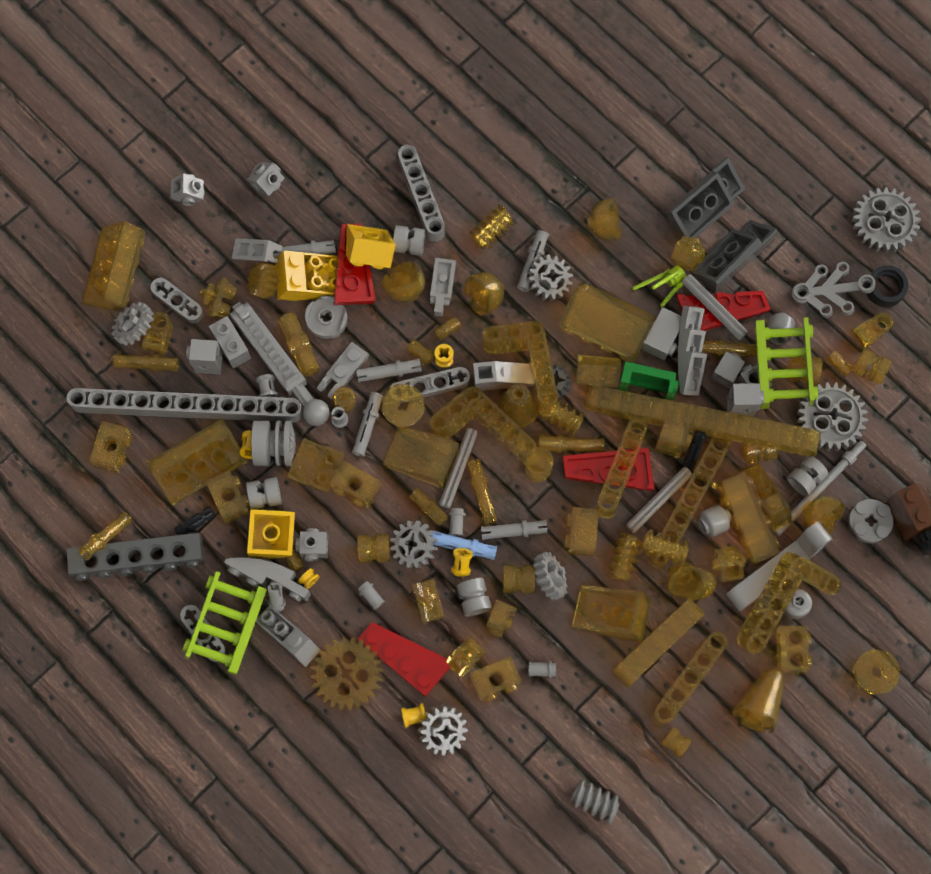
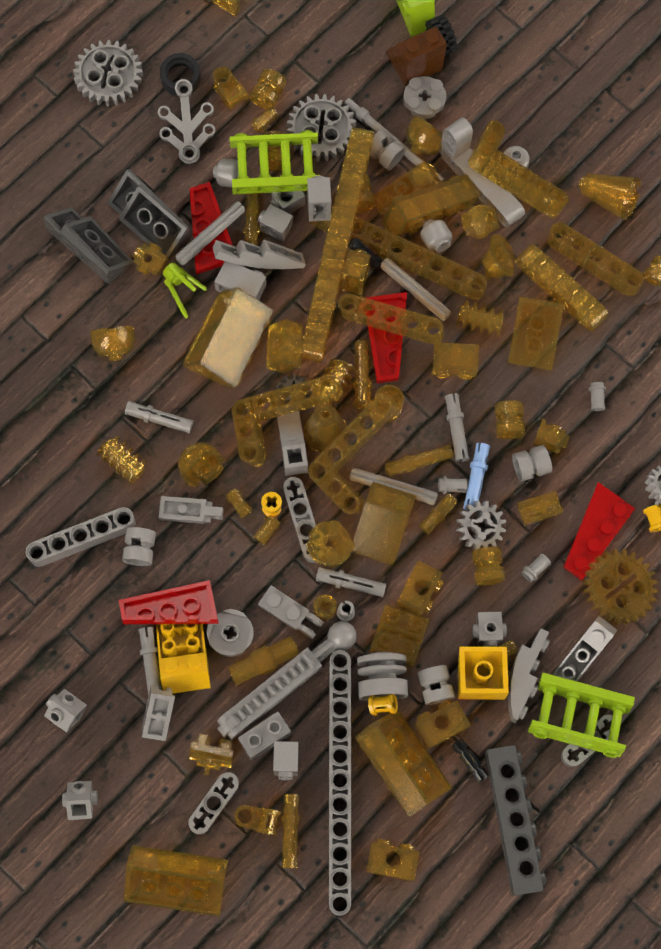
camera: 95 degrees left, 0 degrees up
clear yellow pin [79,512,132,560] -> none
light grey gear [111,302,154,346] -> none
clear yellow gear [246,262,280,299] -> none
light grey bush [256,374,278,397] -> none
light grey pin [267,583,286,612] -> none
yellow bush [298,568,320,589] -> none
yellow slope [346,224,396,269] -> none
light grey pin [356,358,422,383] -> none
clear yellow cylinder [382,261,425,302] -> none
clear yellow brick [446,636,486,677] -> none
yellow bush [451,548,473,577] -> none
clear yellow brick [469,656,521,702] -> none
light grey gear [527,255,573,301] -> none
light grey gear [533,552,568,600] -> none
green panel [617,361,679,405] -> none
clear yellow piece [639,529,689,568] -> none
clear yellow brick [776,626,812,674] -> none
clear yellow plate [853,649,900,695] -> none

